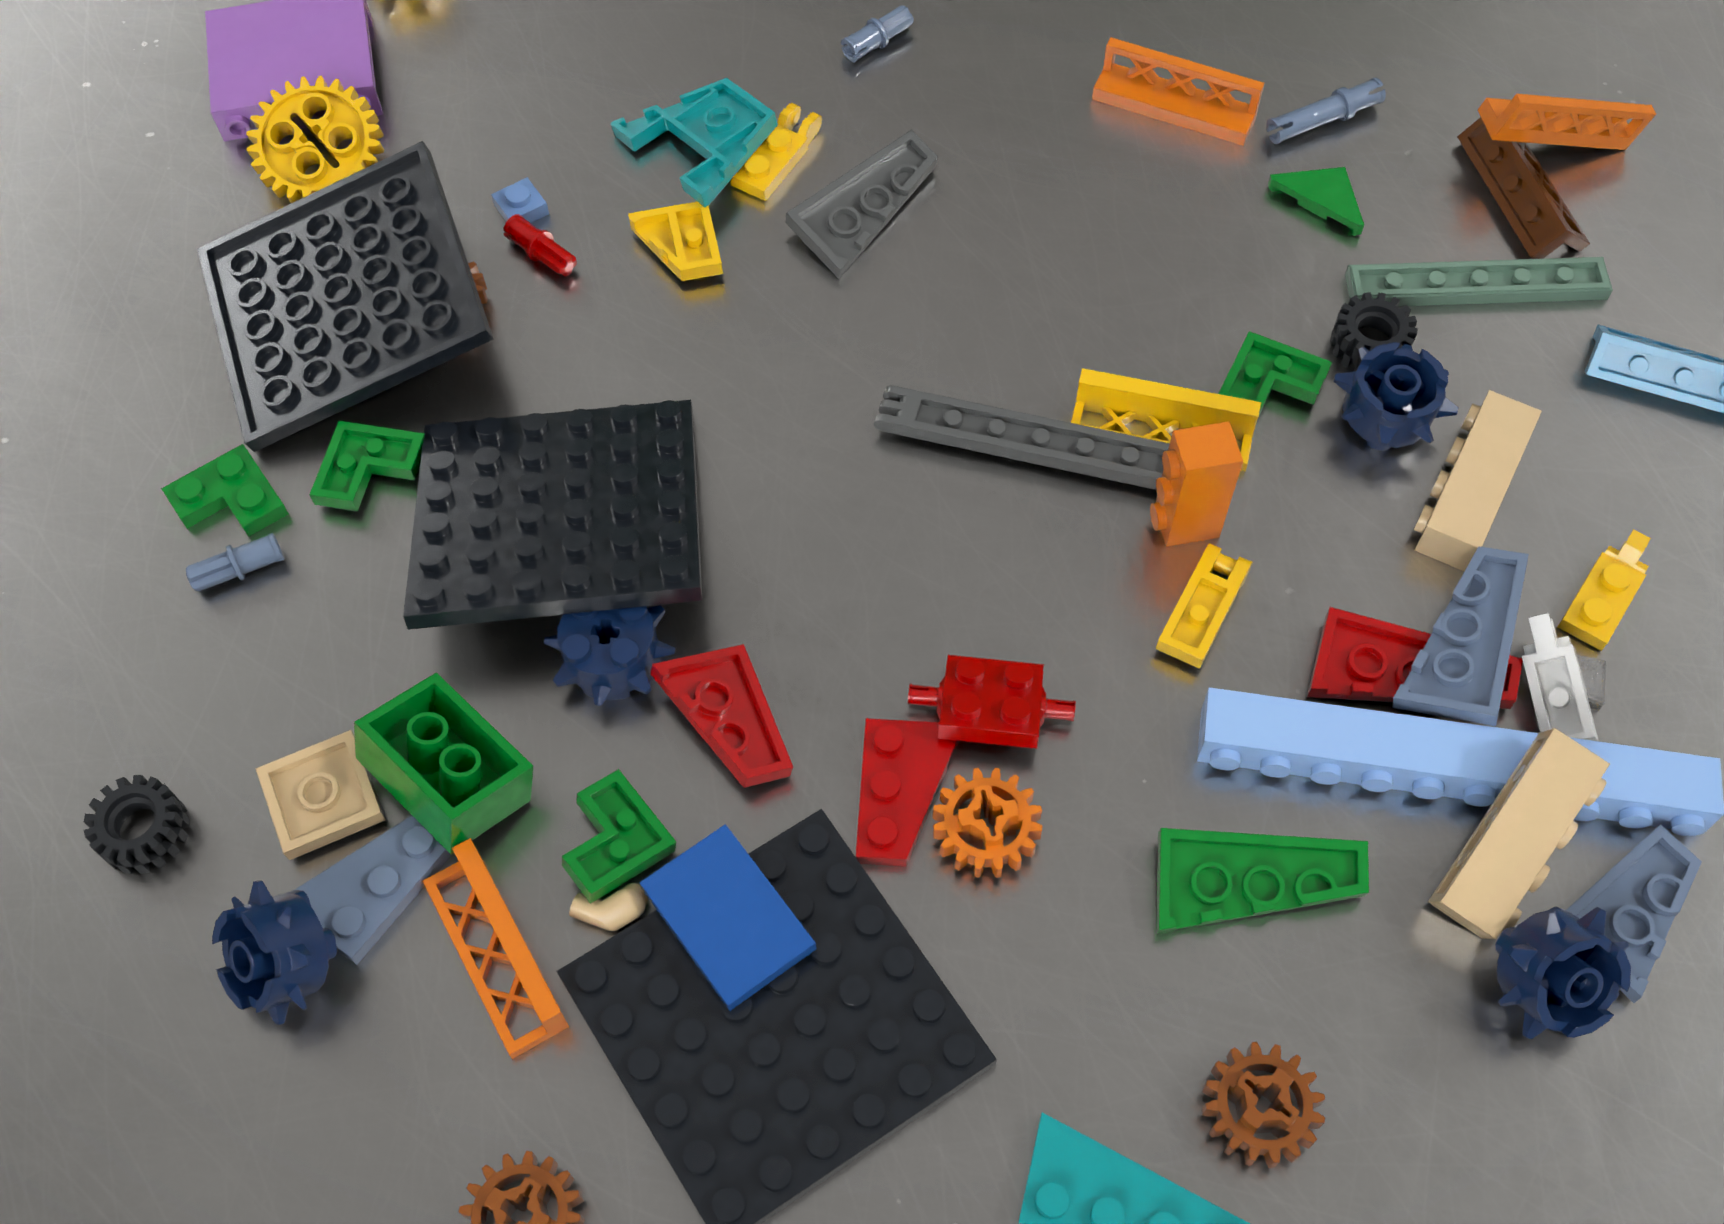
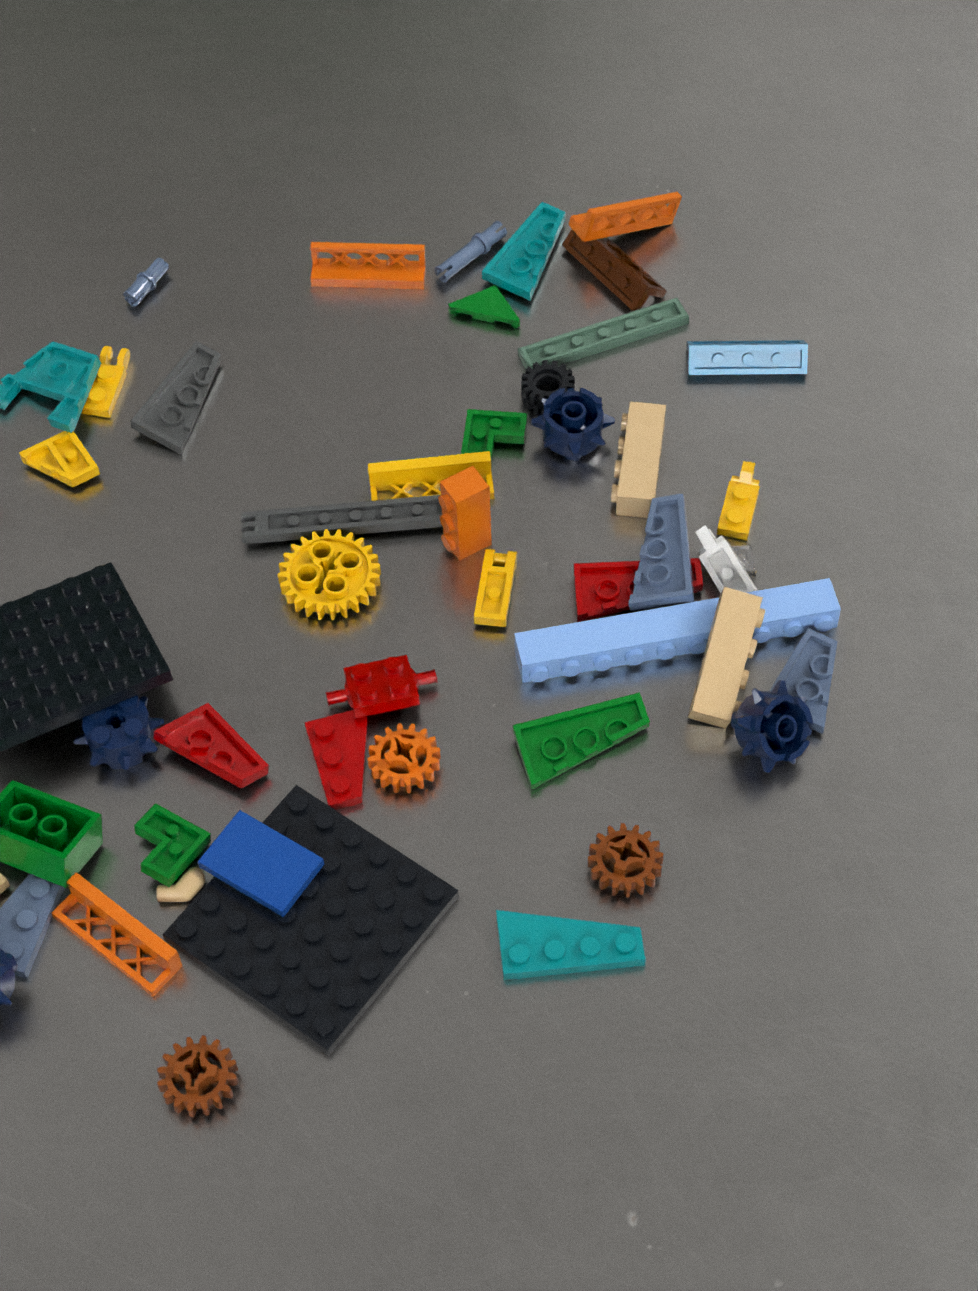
camera: 20 degrees left, 5 degrees down
none -> yellow gear [278,529,381,621]
none -> teal wing [482,202,566,301]

